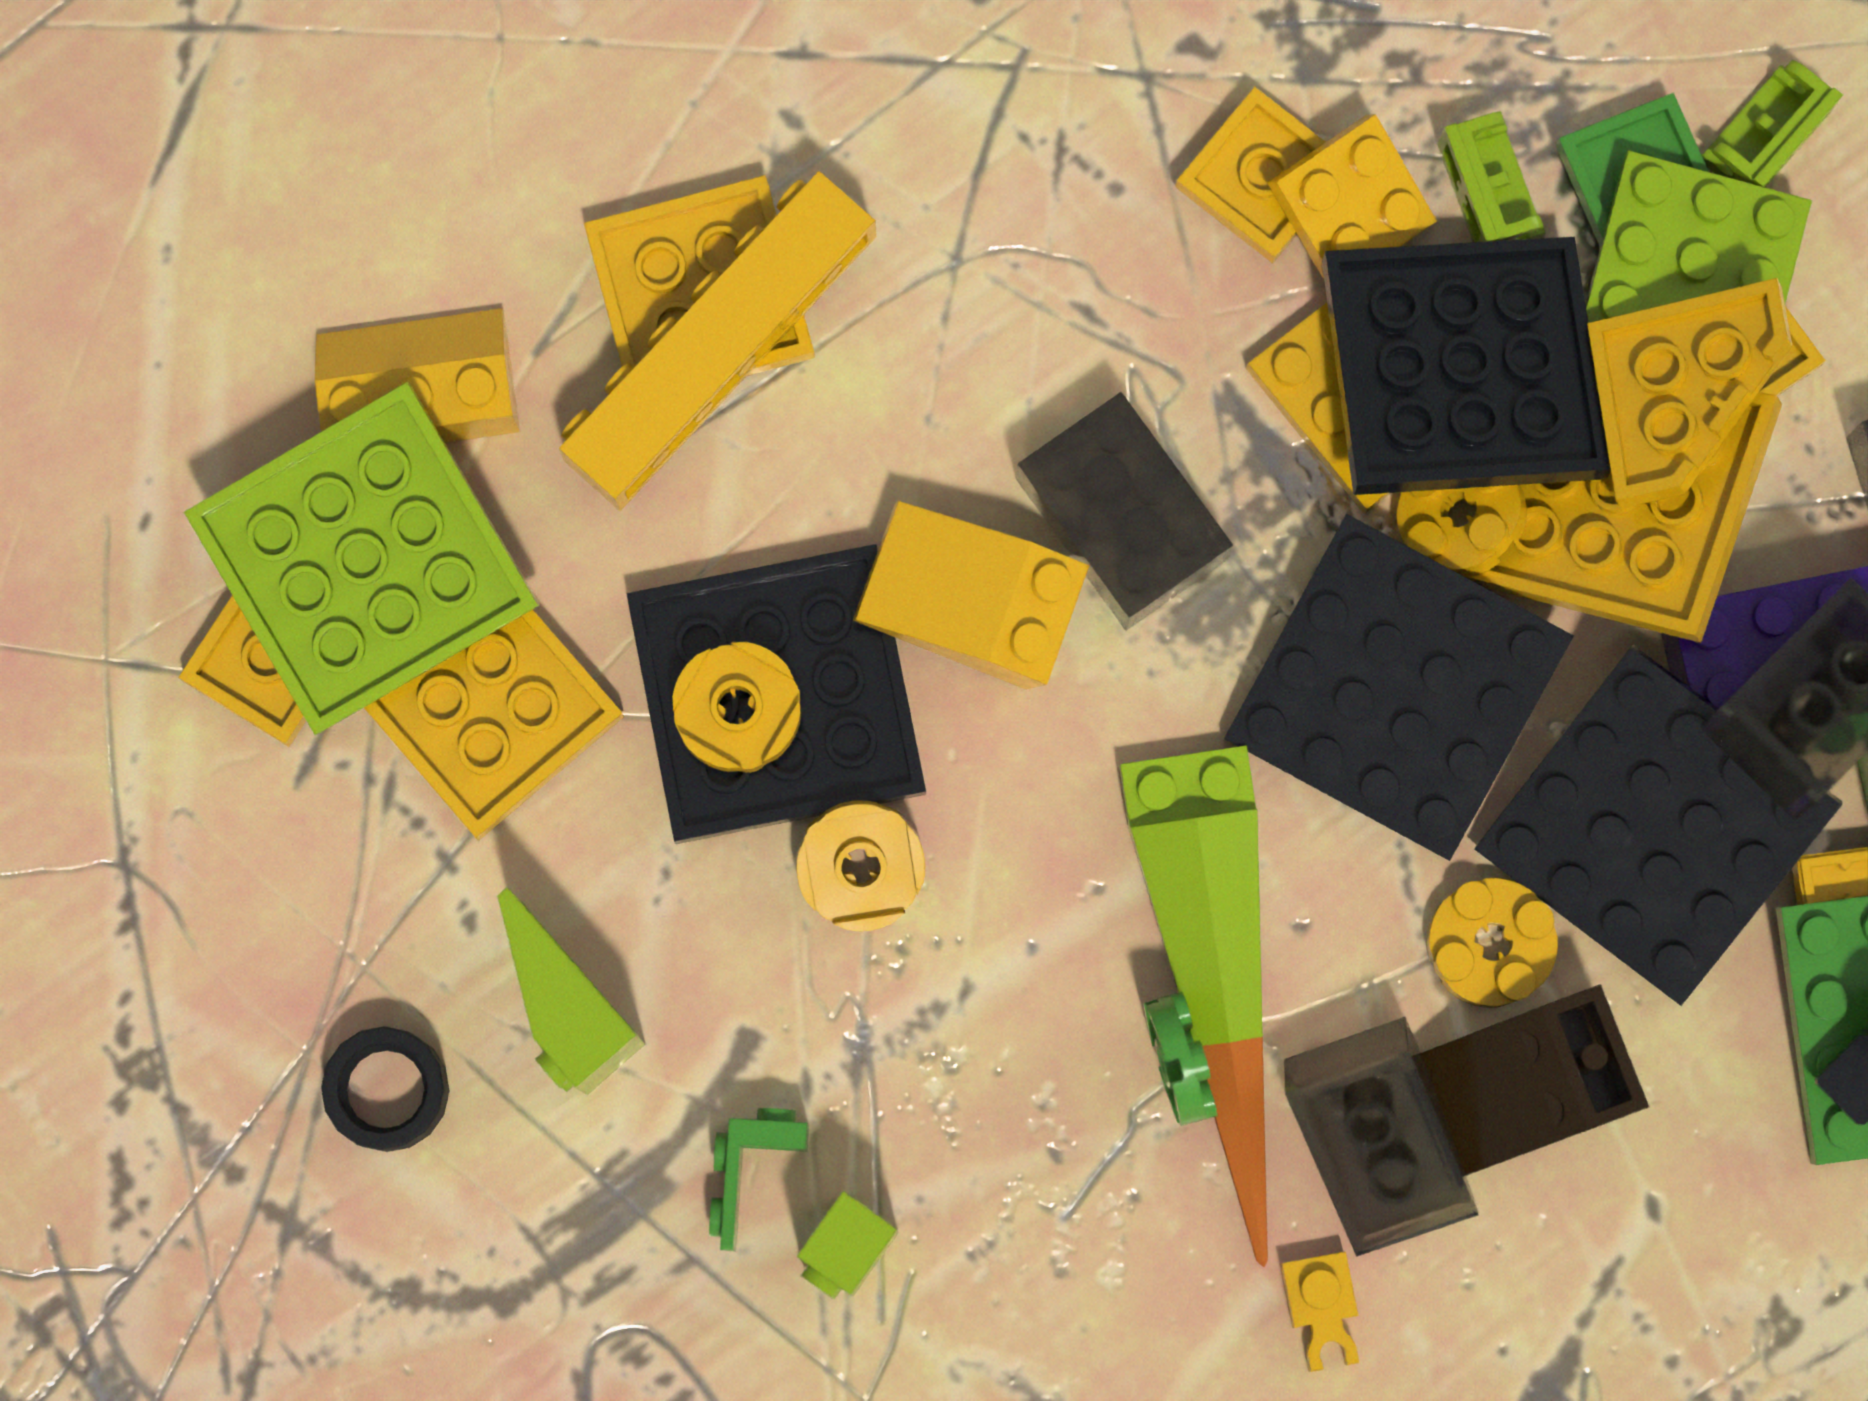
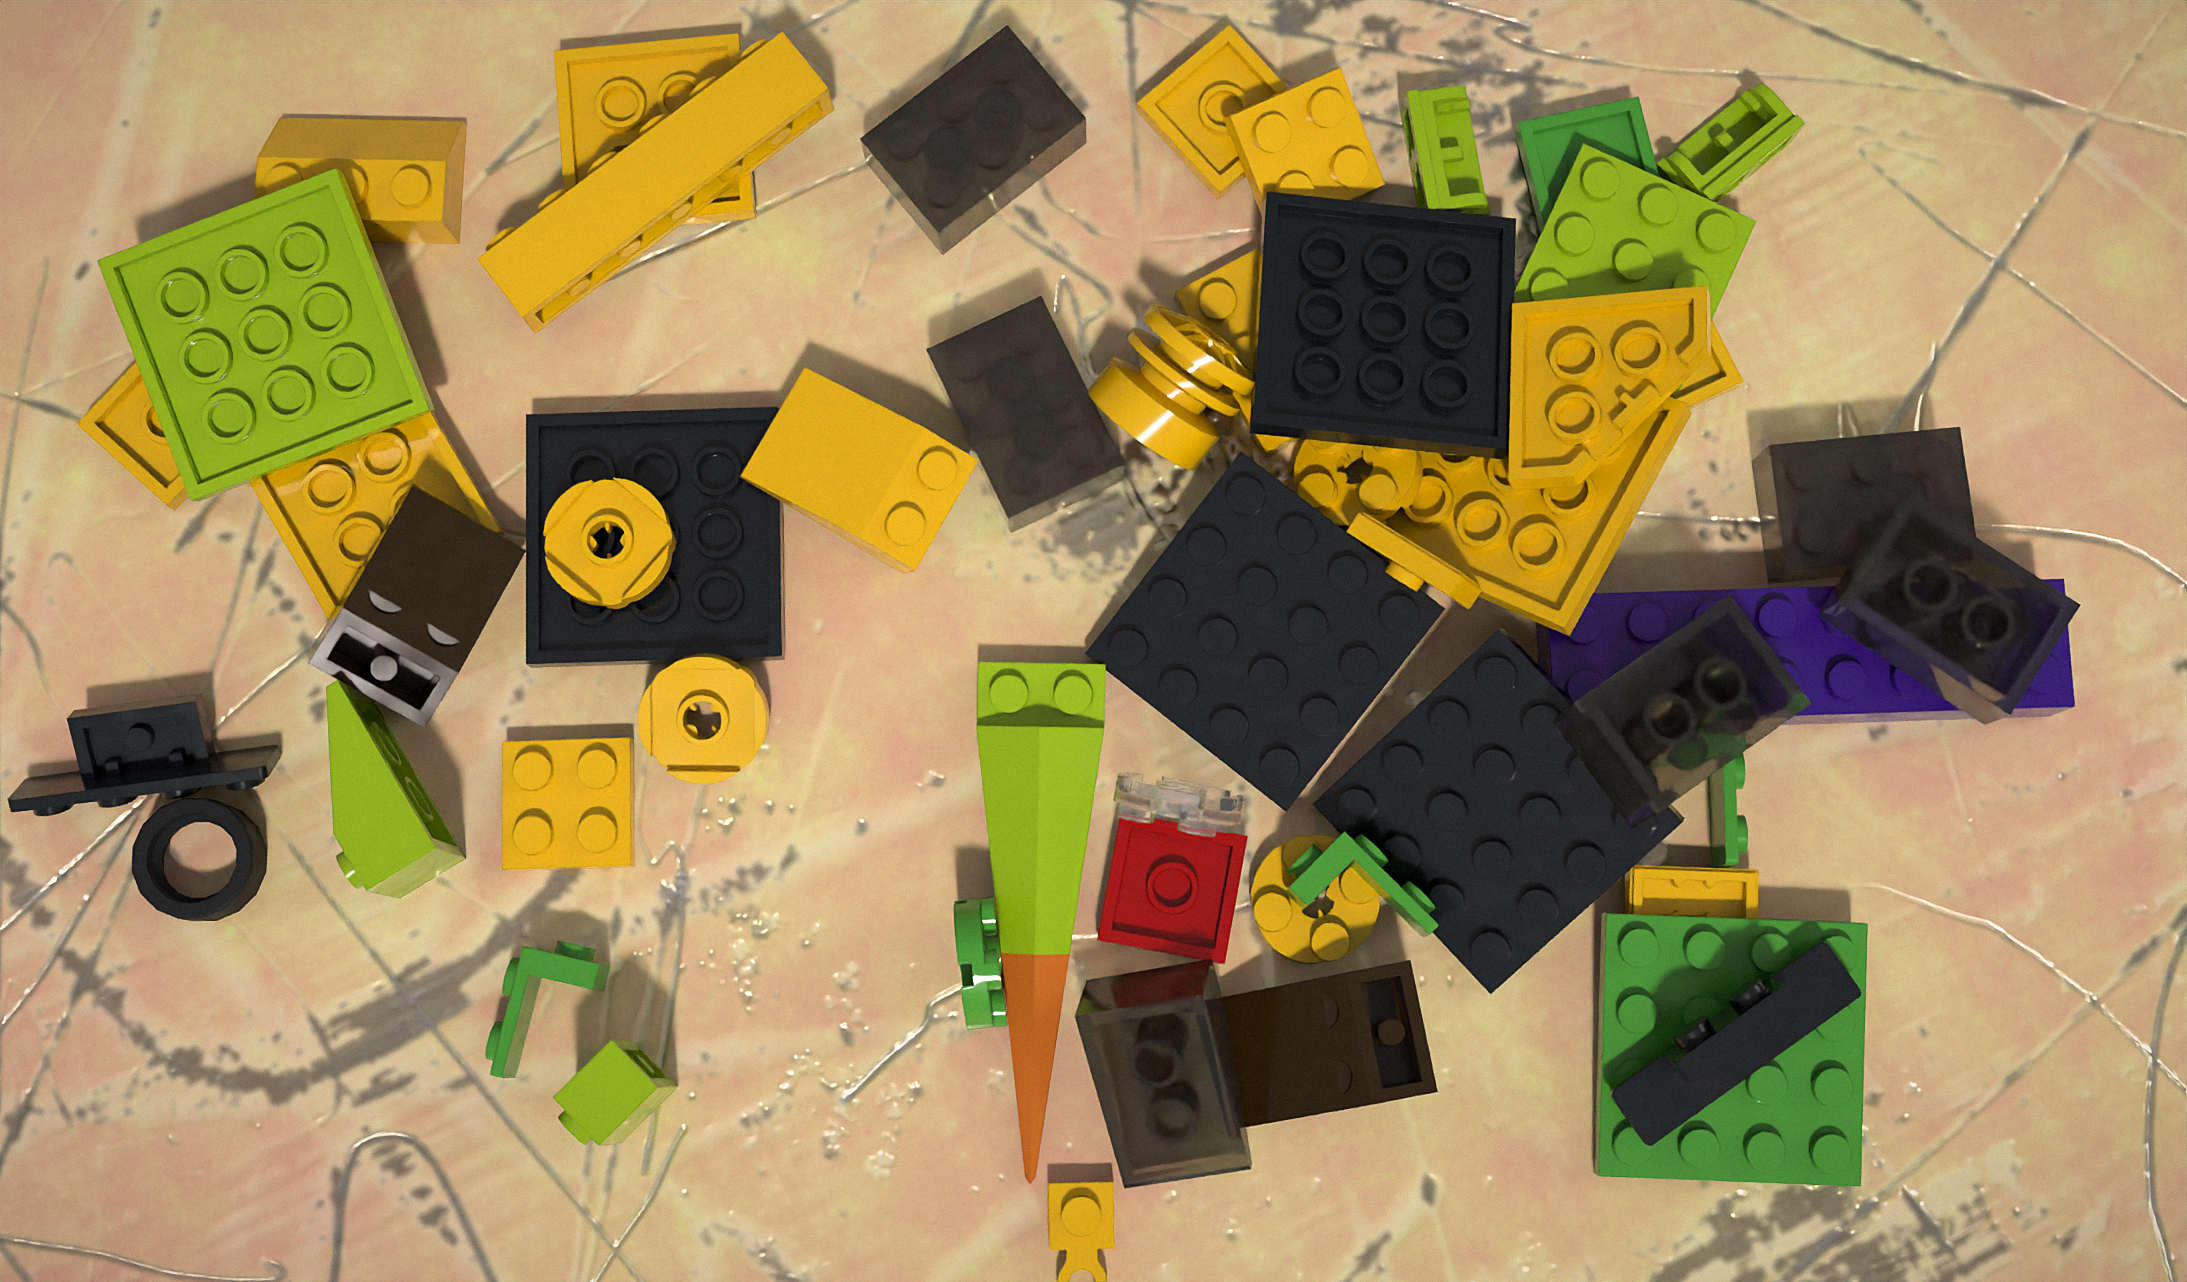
camera: 10 degrees right, 0 degrees up
none -> black bracket [7,693,281,816]
none -> dark brown slope [308,484,526,728]
none -> yellow plate [502,737,635,871]
none -> clear smoke brick [860,25,1087,255]
none -> yellow wheel [1088,302,1255,470]
none -> red plate [1097,812,1248,965]
none -> clear plate [1113,772,1246,837]
none -> bright green bracket [1284,831,1439,937]
none -> yellow plate [1346,512,1481,609]

